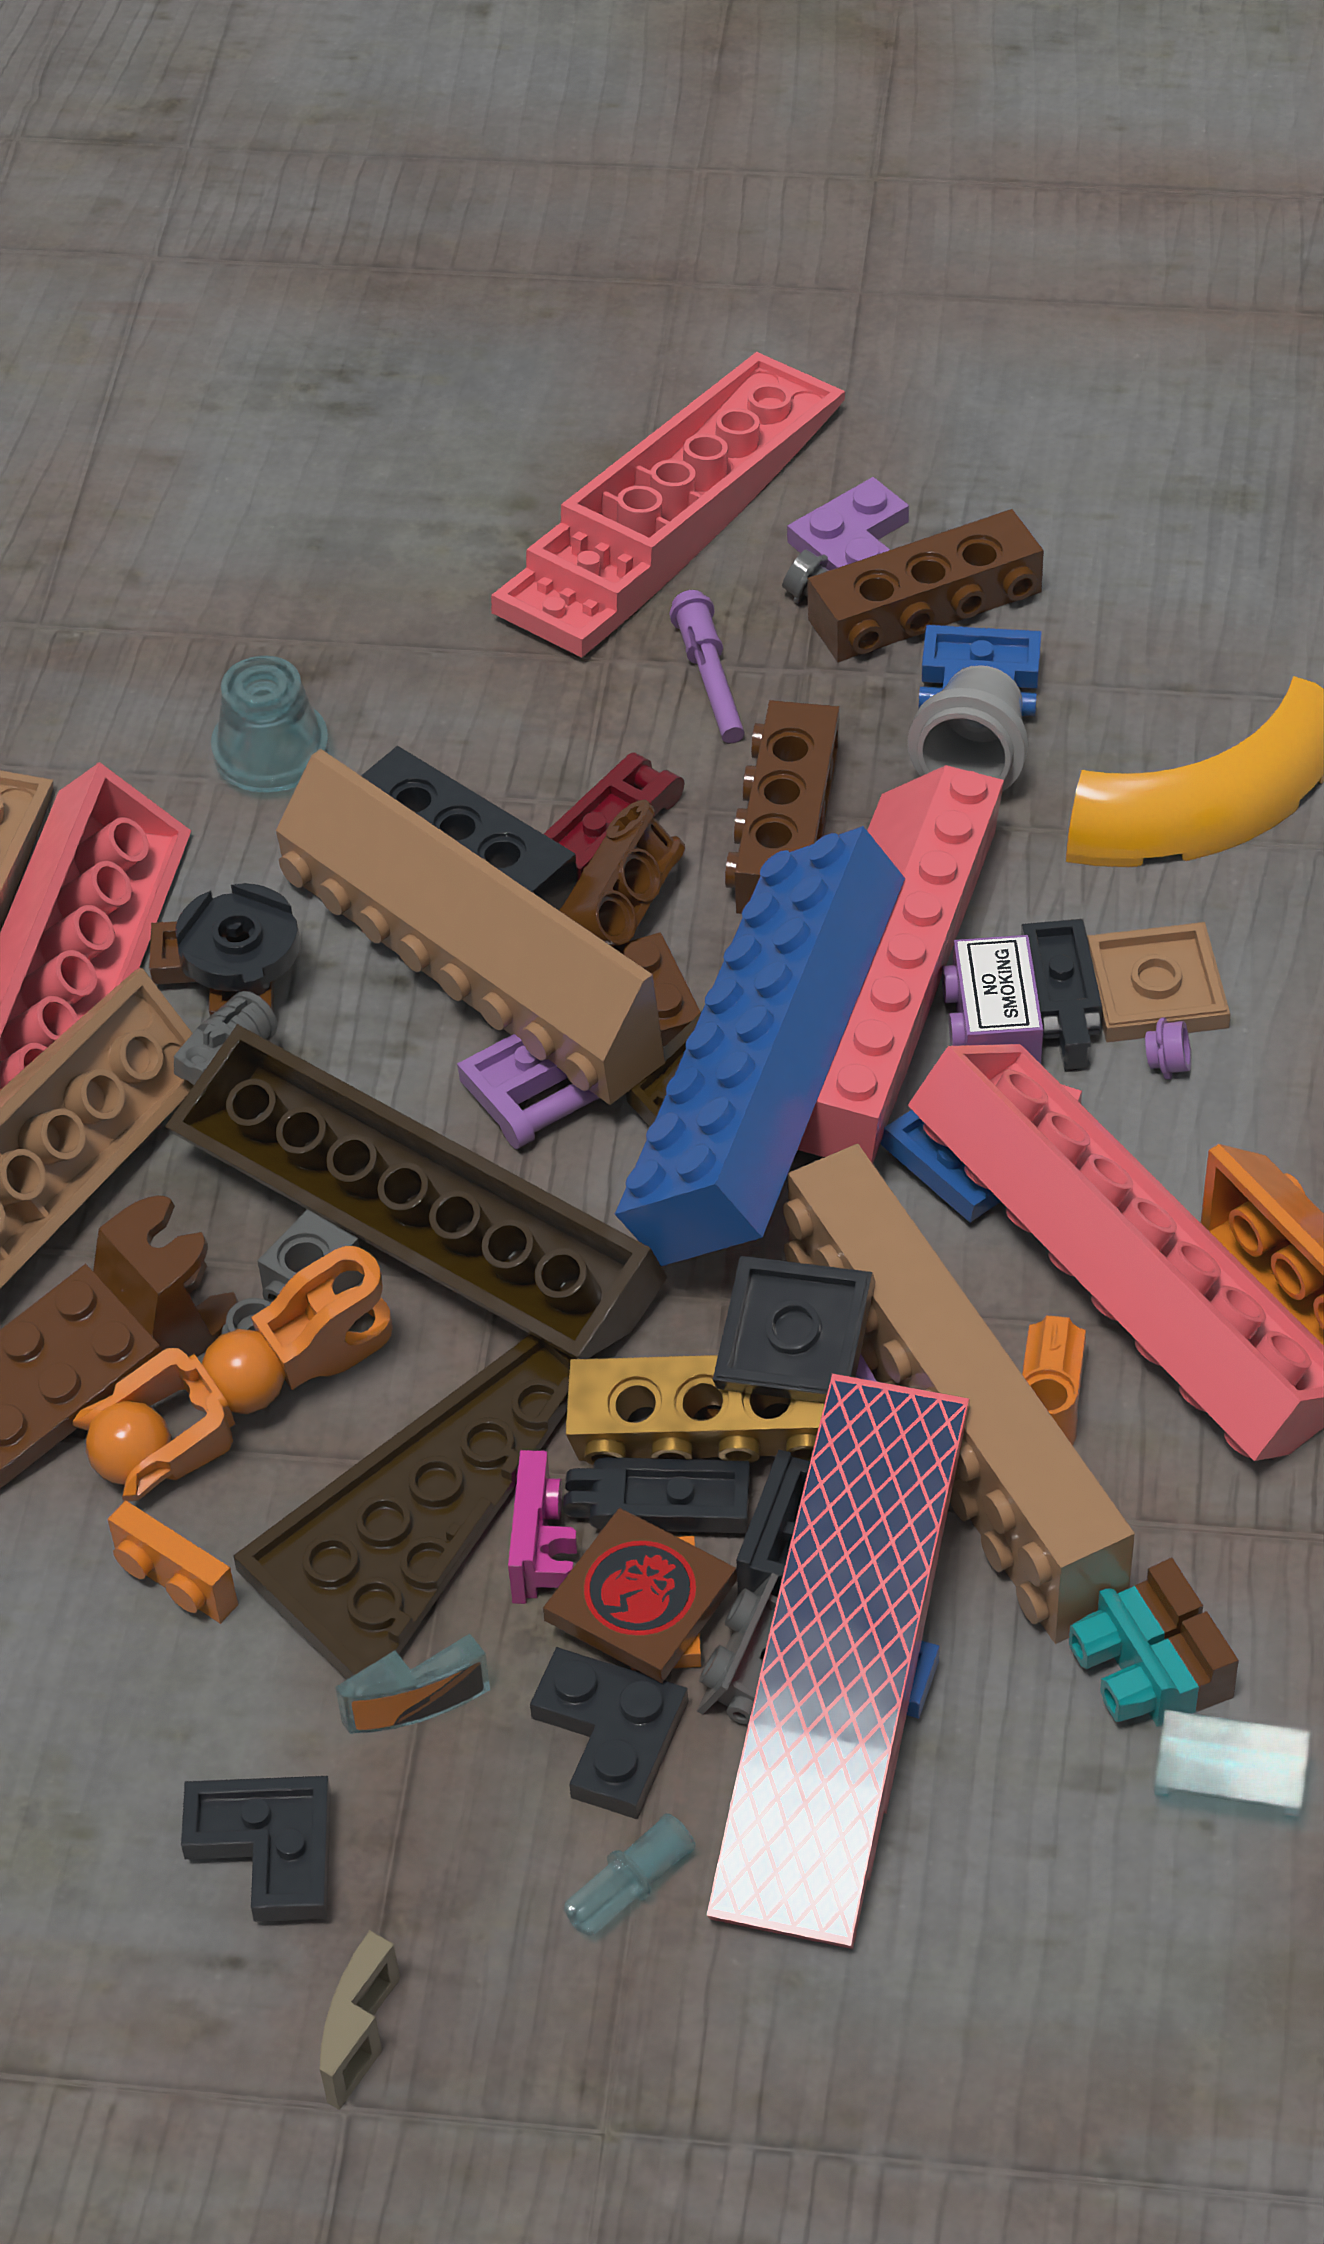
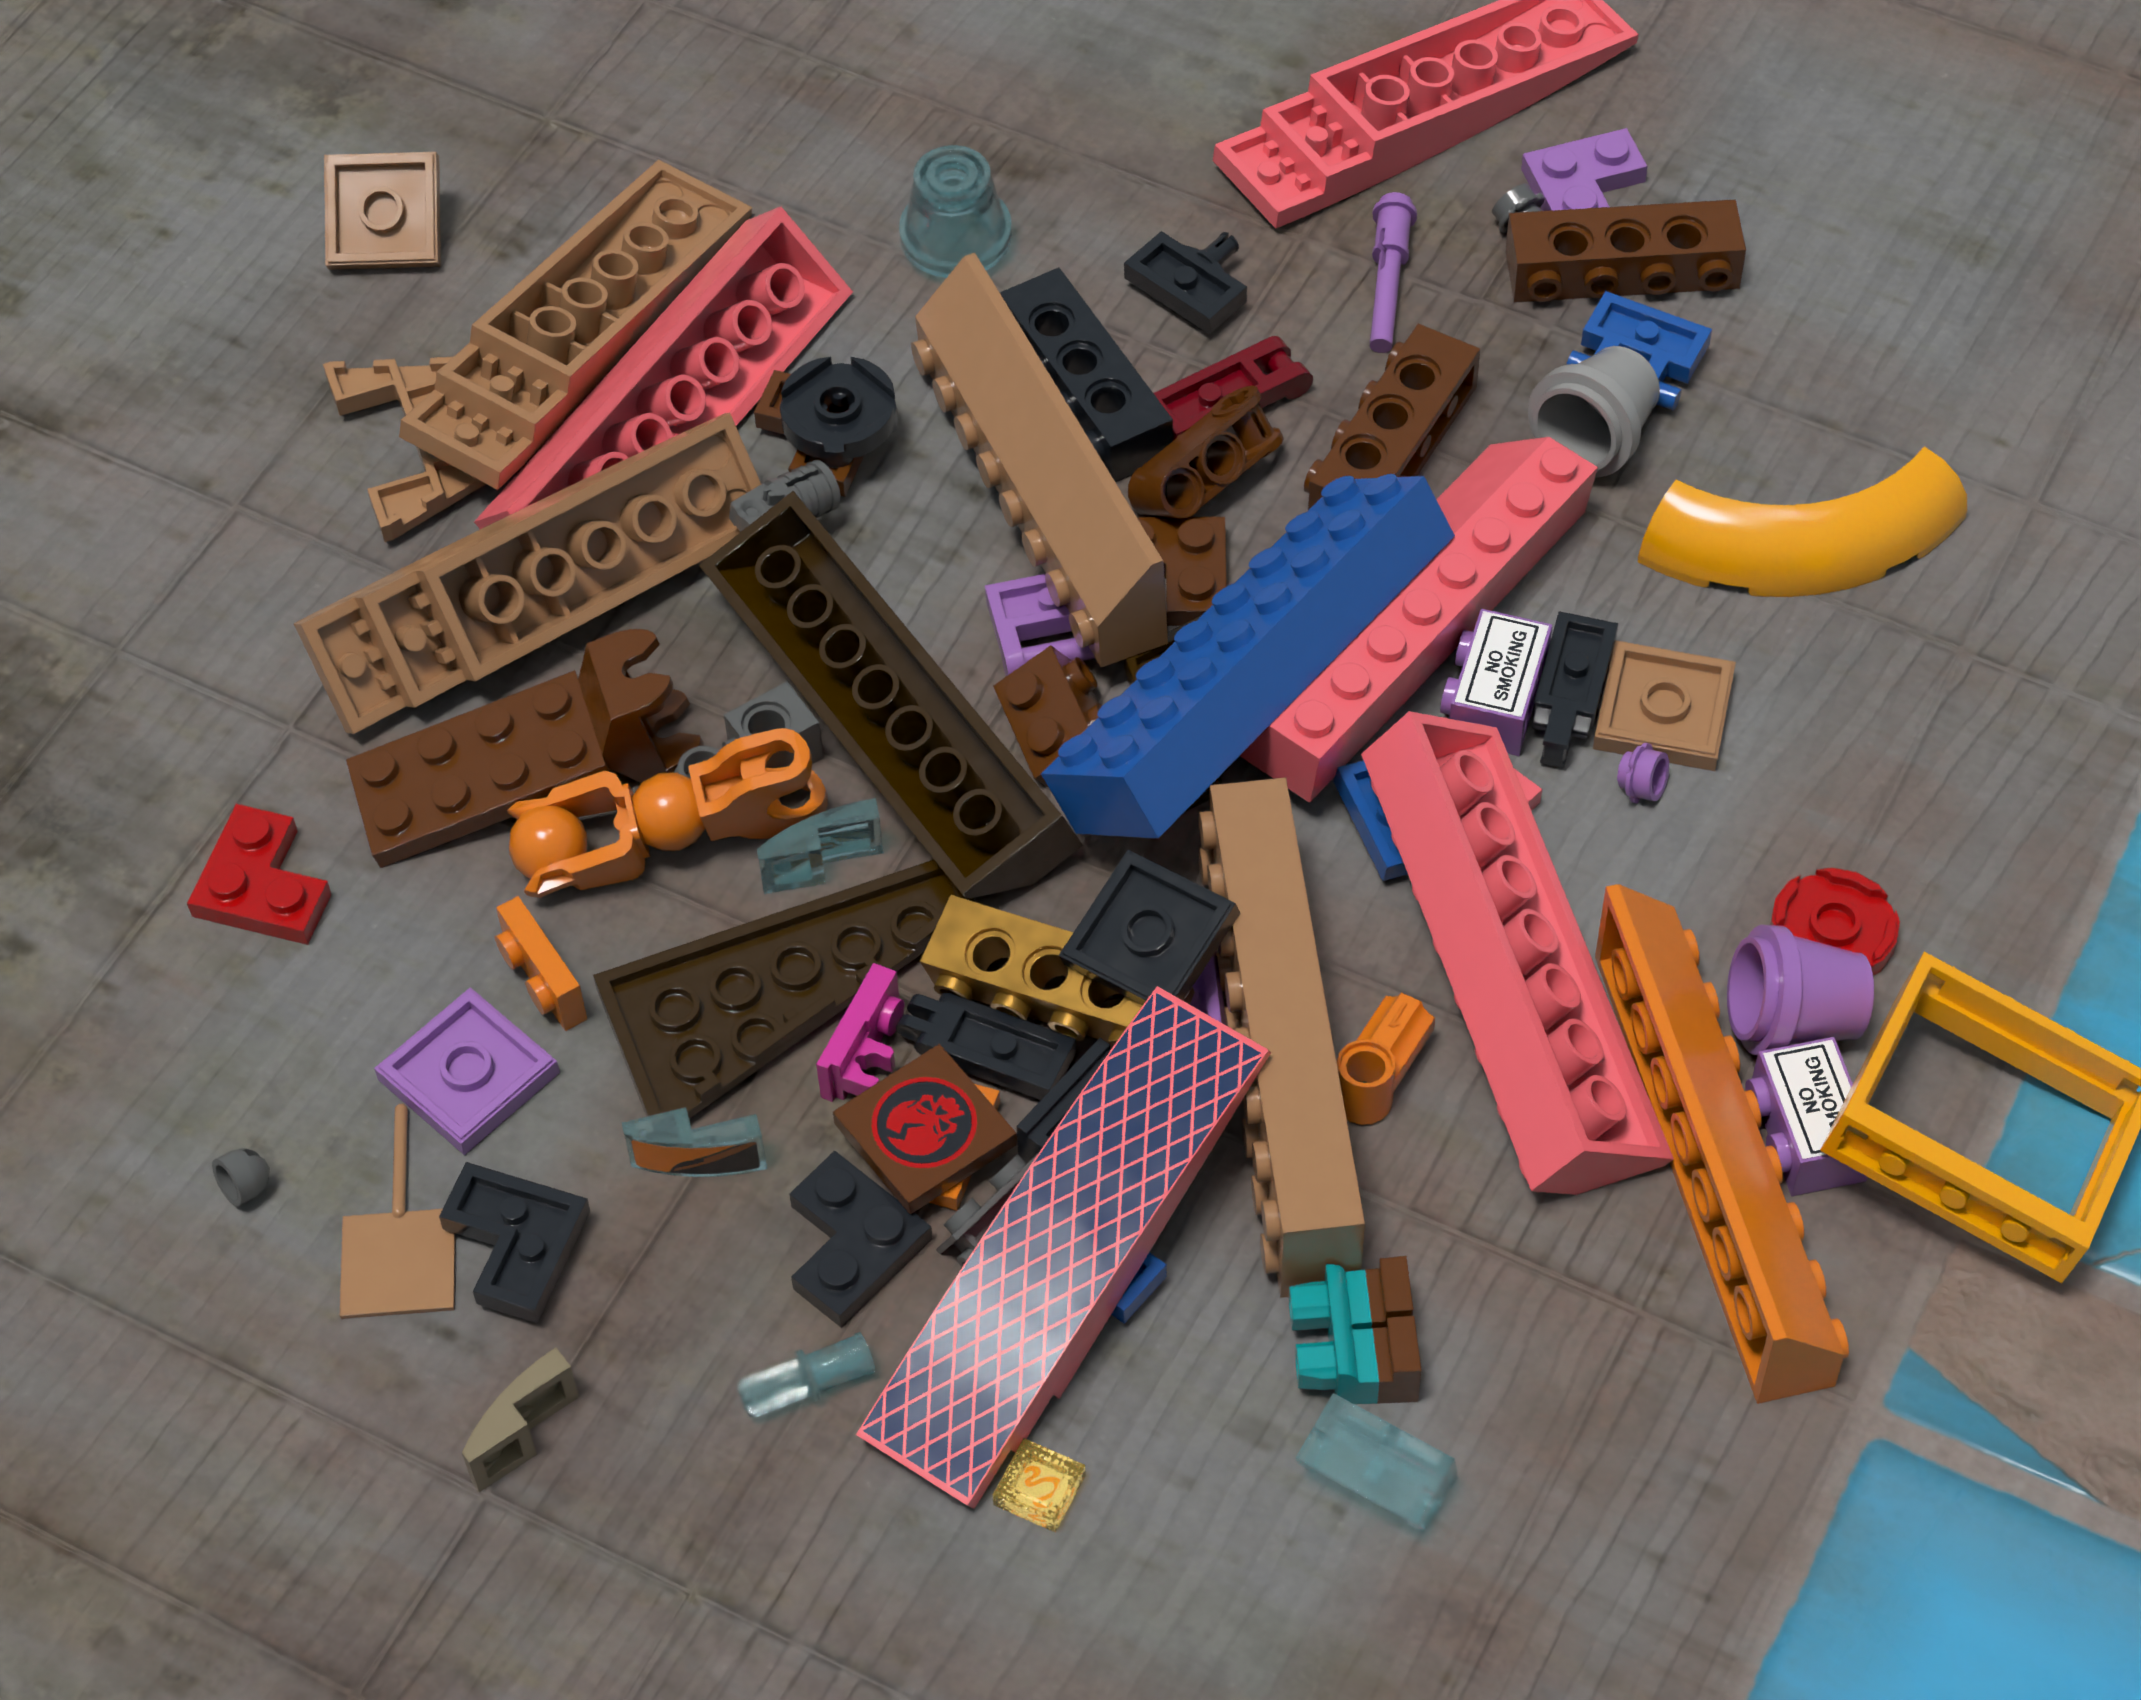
camera: 20 degrees right, 5 degrees up
none -> medium nougat piece [340,1104,456,1319]
none -> medium lavender tile [374,988,560,1155]
none -> clear light blue slope [757,798,884,894]
none -> reddish brown bracket [993,645,1103,787]
none -> clear yellow tile [993,1438,1086,1532]
none -> black plate [1124,231,1247,334]

